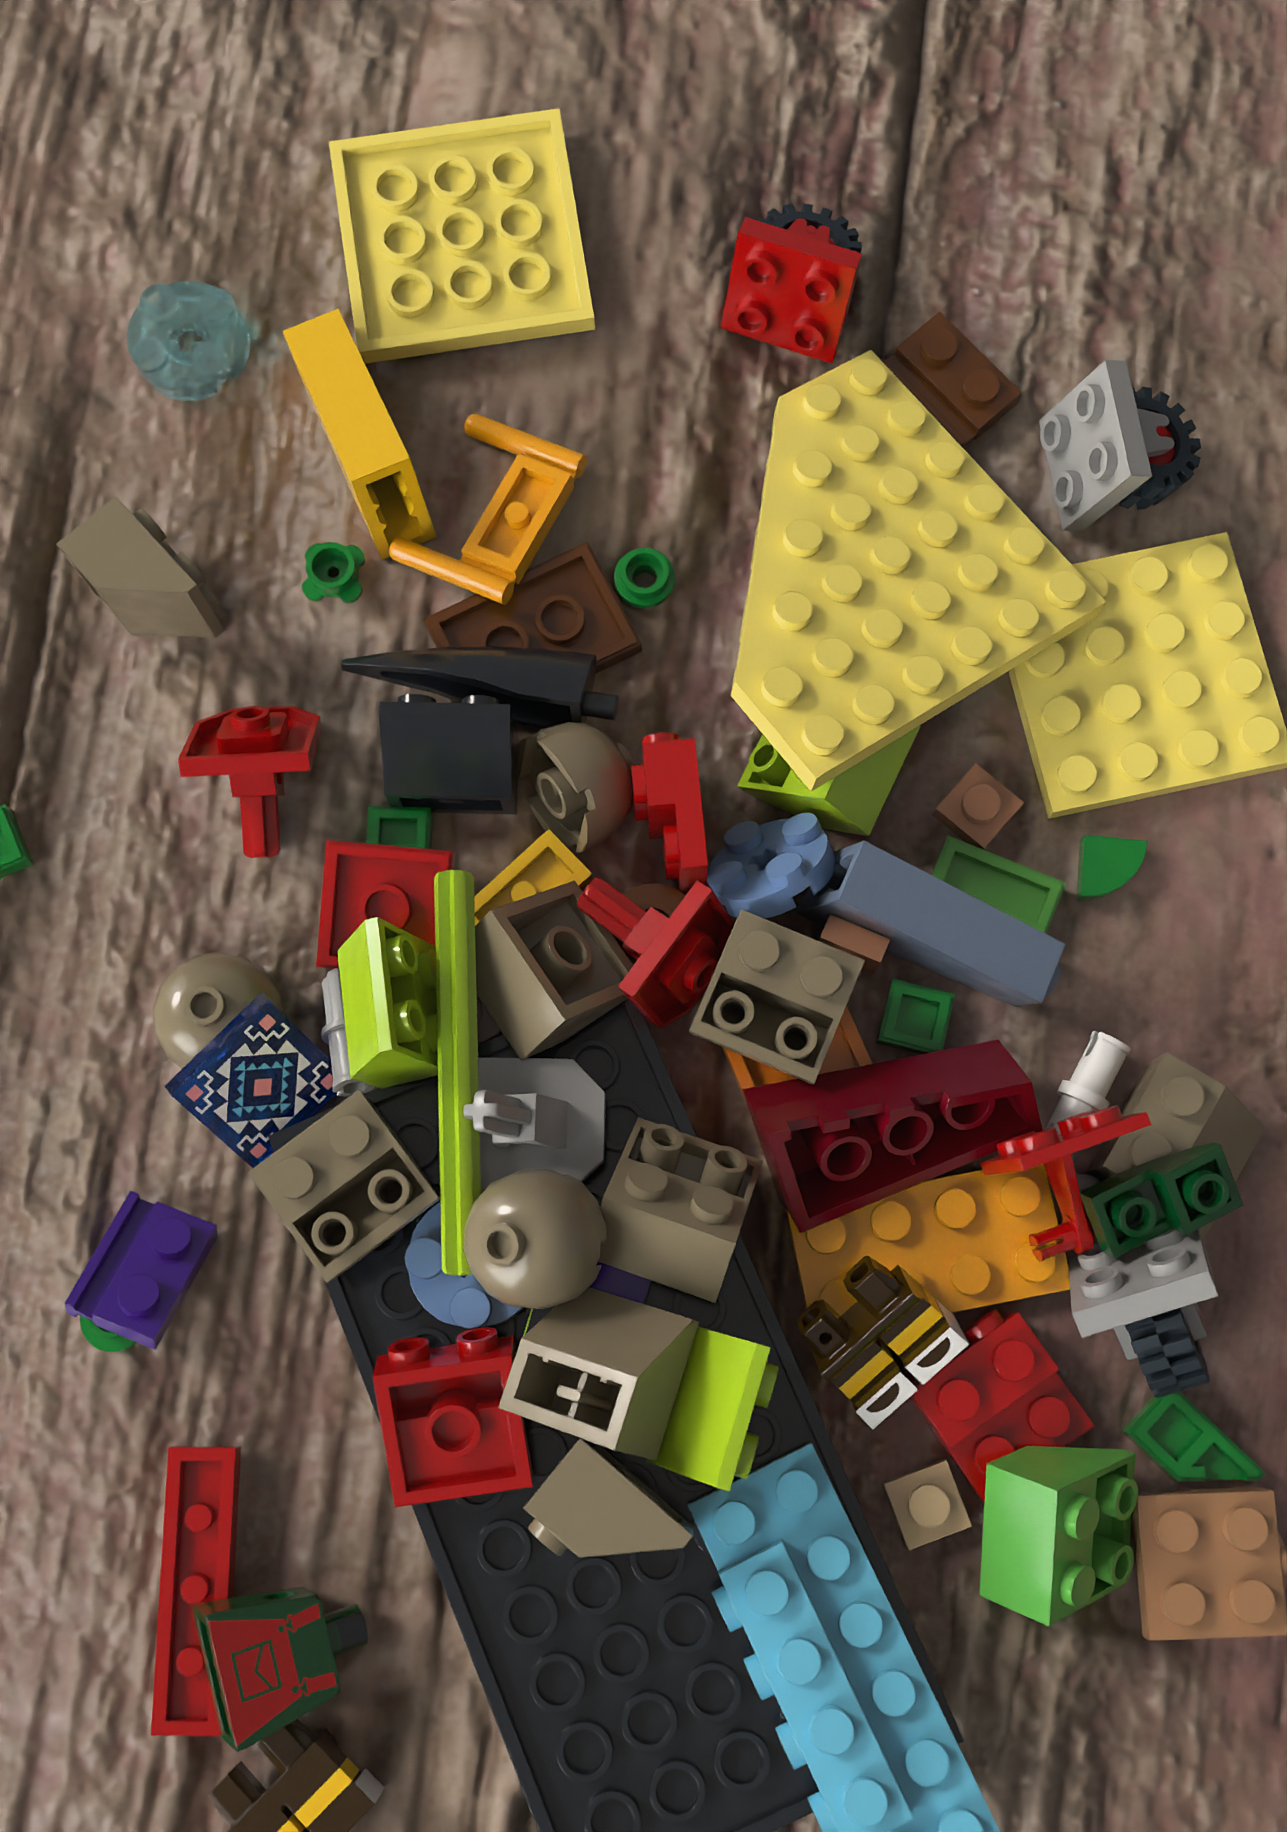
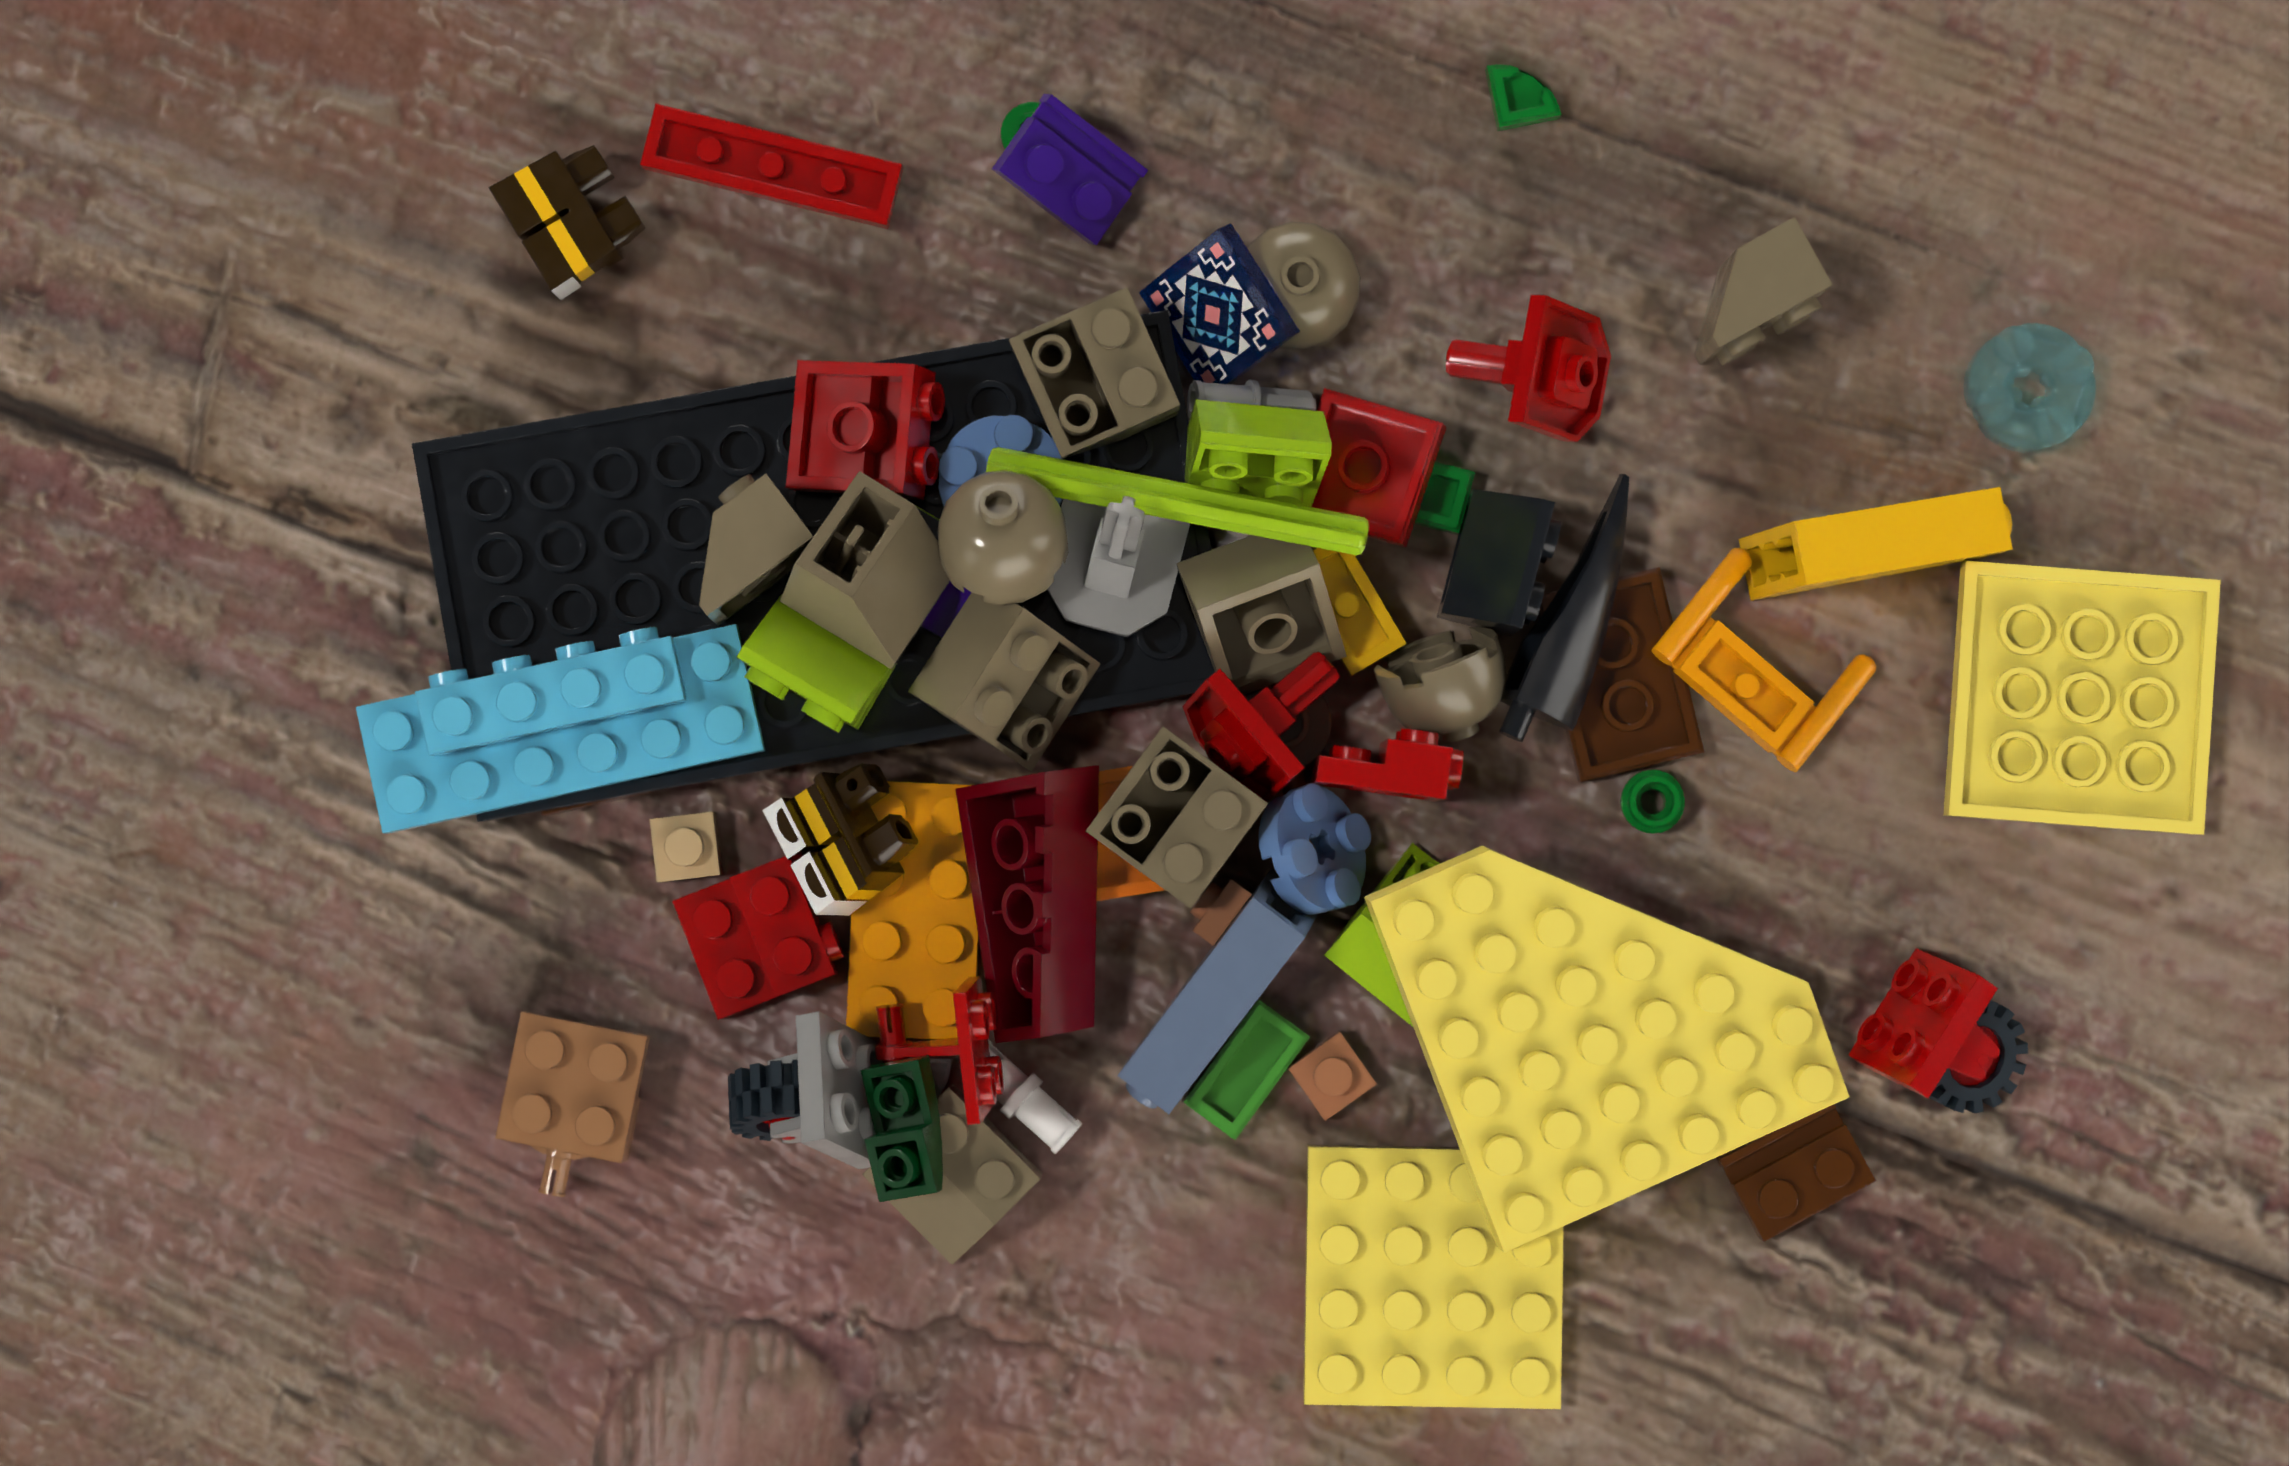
camera: 100 degrees right, 10 degrees up
torso [192,1587,368,1752] -> none
green plate [302,542,365,603] -> none
green tile [876,979,955,1054] -> none
bright green slope [979,1446,1138,1626] -> none
light grey plate [1039,360,1201,531] -> none
green tile [1076,835,1148,901] -> none
green tile [1122,1392,1265,1481] -> none

